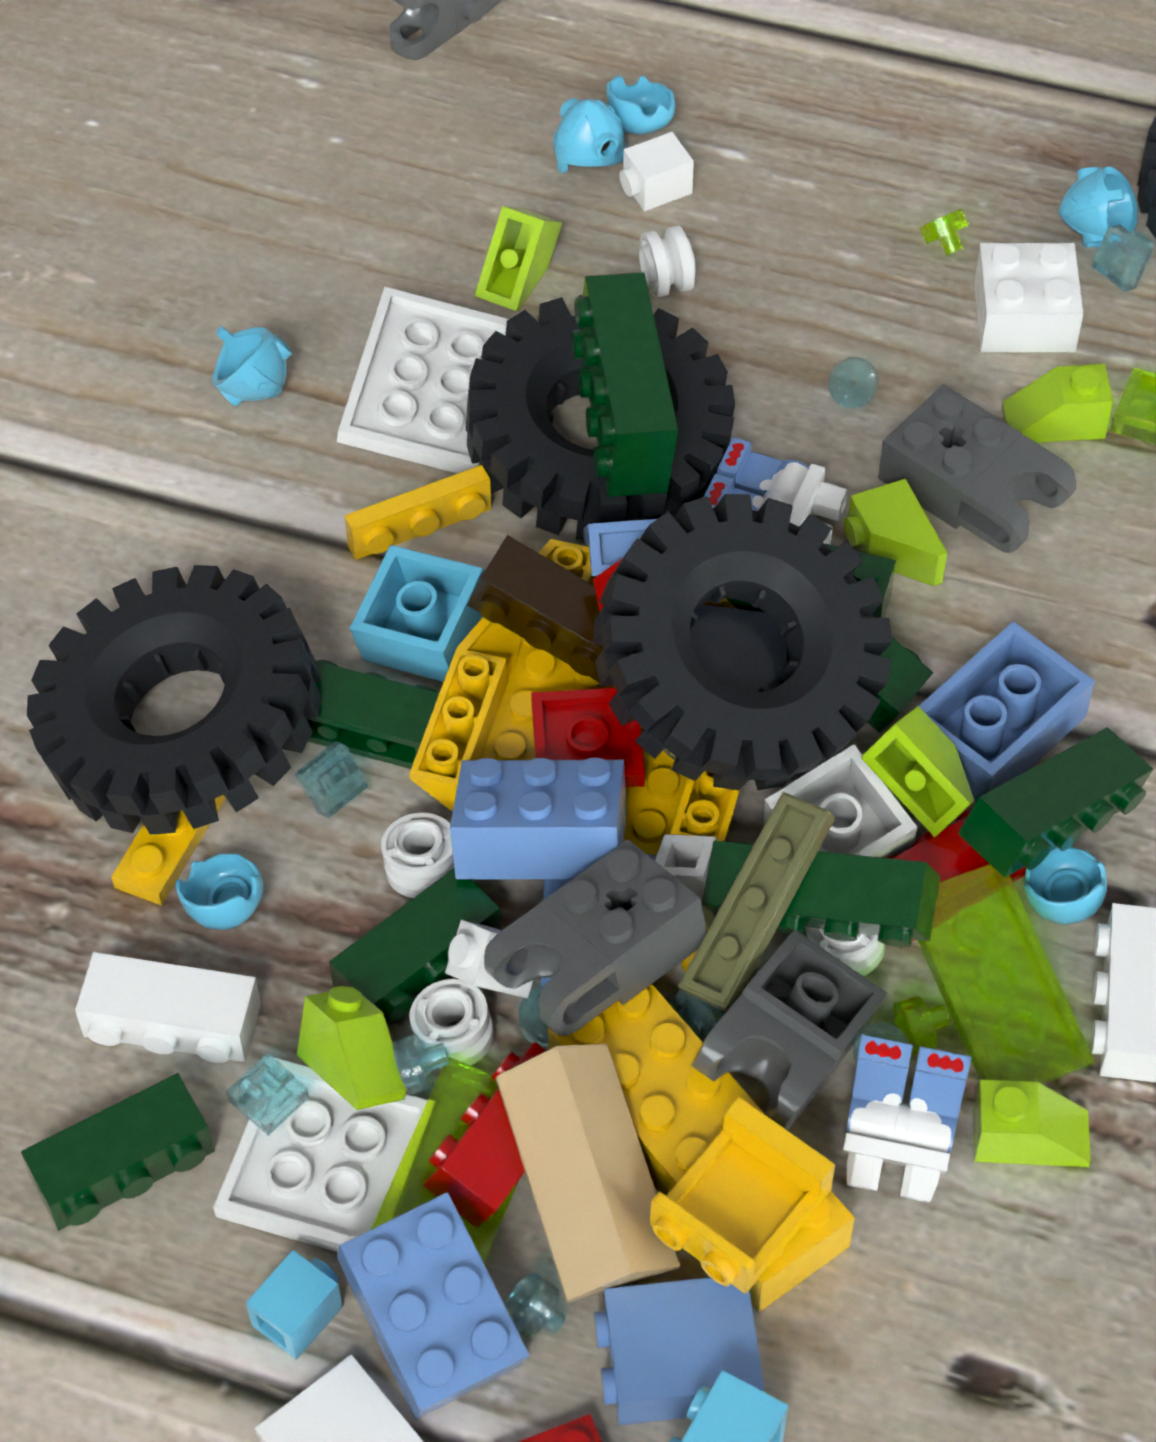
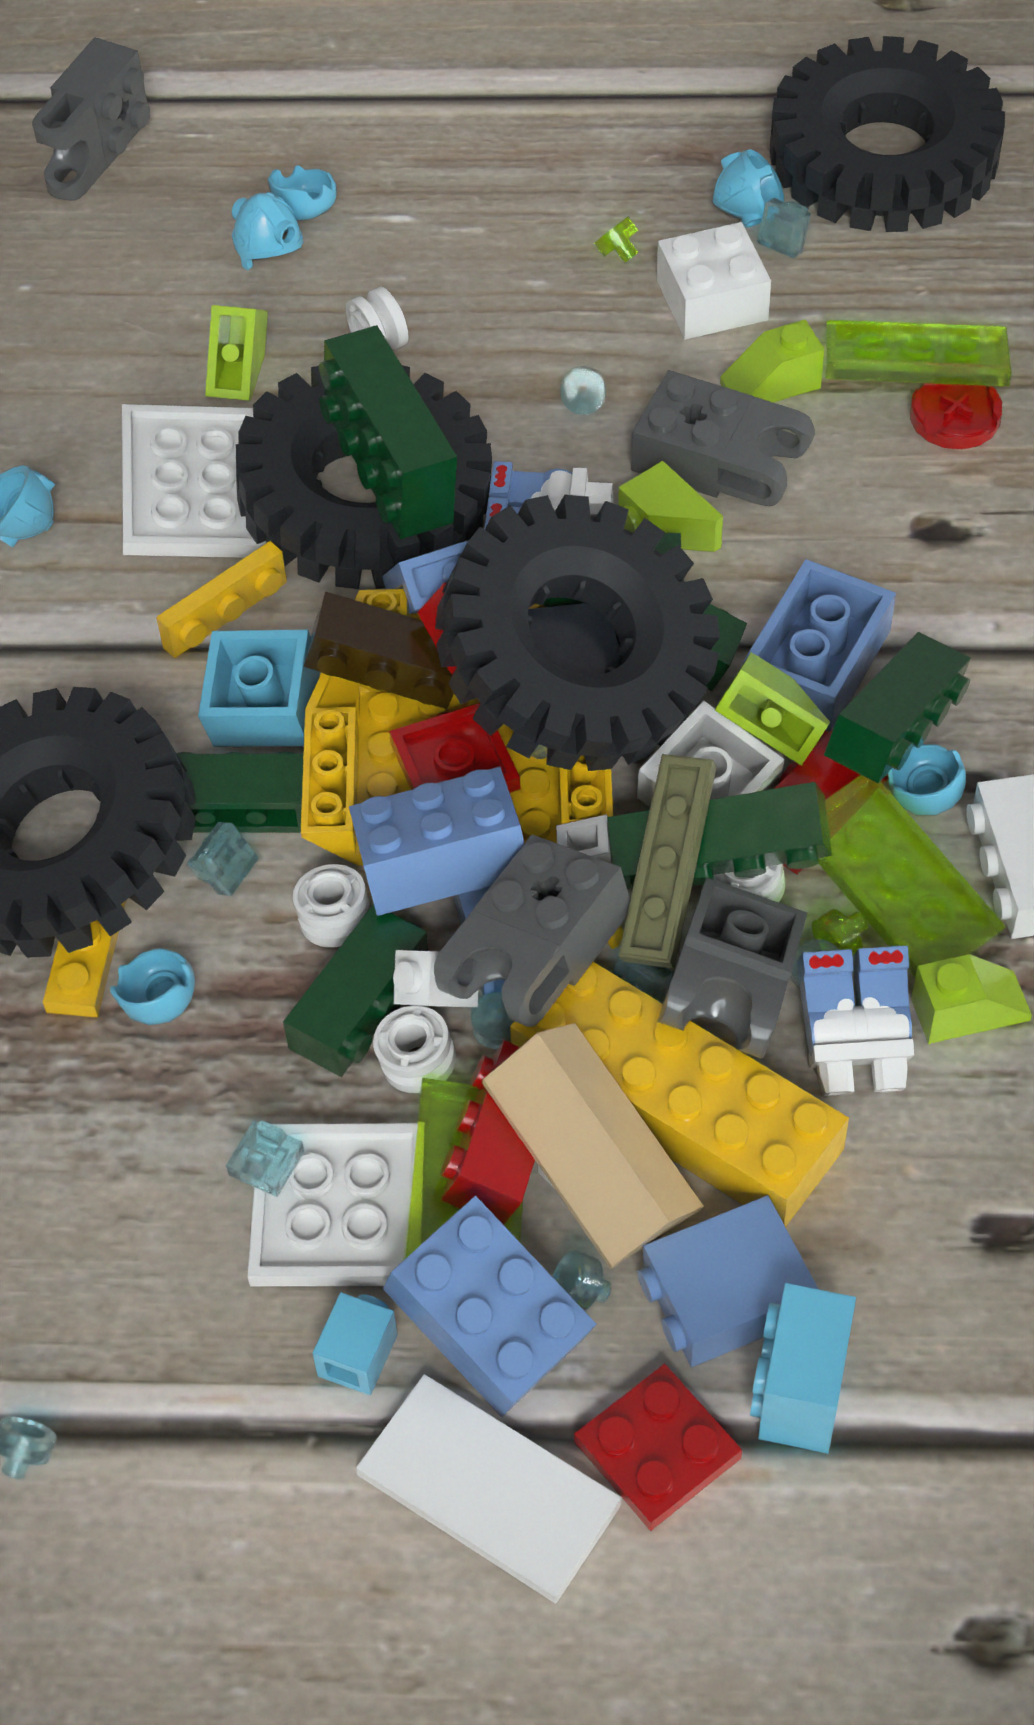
camera: 15 degrees left, 0 degrees up
dark green brick [20,1073,215,1231] -> none
white brick [75,952,261,1063] -> none
lime slope [297,986,406,1110] -> none
clear light blue tile [393,1034,450,1095] -> none
white brick [619,132,694,211] -> none
yellow panel [650,1097,835,1294] -> none

